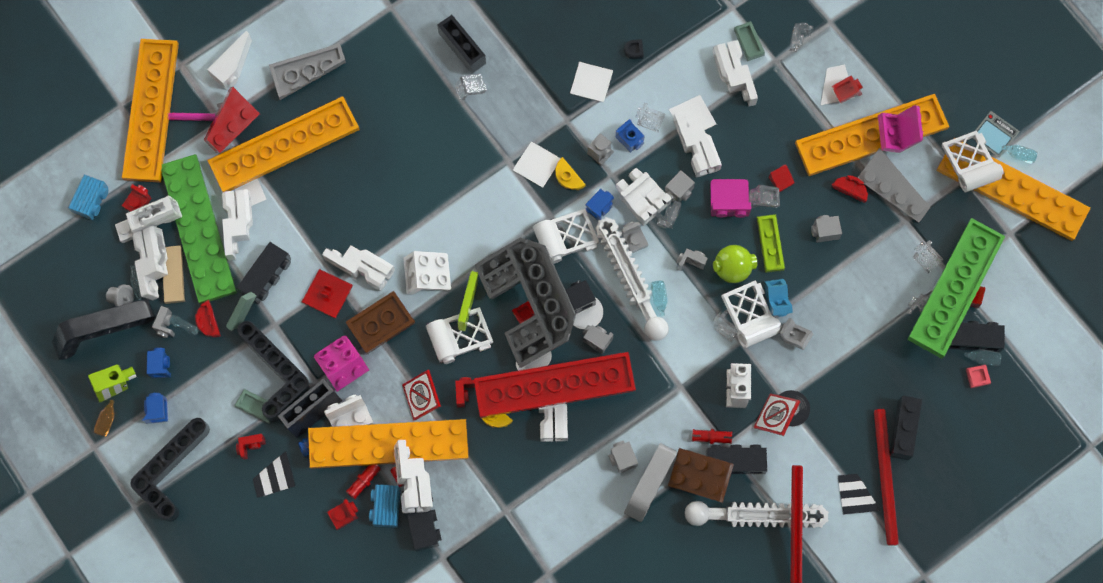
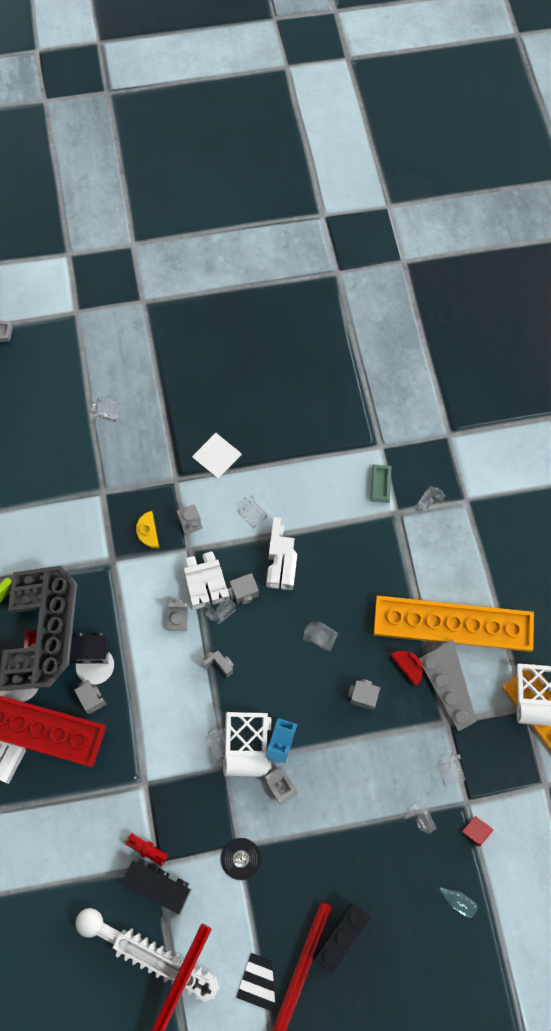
camera: 20 degrees right, 5 degrees down
black brick [437,14,486,74] -> none
white sticker [513,142,561,187] -> none
white piece [533,209,599,264] -> none
blue window [585,188,614,221] -> none
white gear [595,217,669,341] -> none
light grey brick [609,441,638,473] -> none
blue brick [615,119,645,153] -> none
black tile [624,39,644,59] -> none
light grey beam [624,443,678,522] -> none
clear light blue piece [651,280,668,316] -> none
reddish brown plate [668,448,734,503] -> none
white sticker [669,95,716,130] -> none
dark pink bracket [710,179,751,218] -> none
white plate [713,41,758,107] -> none
lime brick [713,245,757,283] -> none
white hips [726,363,751,408] -> none
piece [754,393,800,436] -> none
lime tile [756,214,785,273] -> none
red slope [769,164,795,193] -> none
white sticker [821,64,855,105] -> none
red bracket [832,75,863,103] -> none
dark pink bracket [878,105,923,153] -> none
bright green plate [907,218,1005,359] -> none
black brick [948,321,1005,352] -> none
coral tile [966,365,991,388] -> none

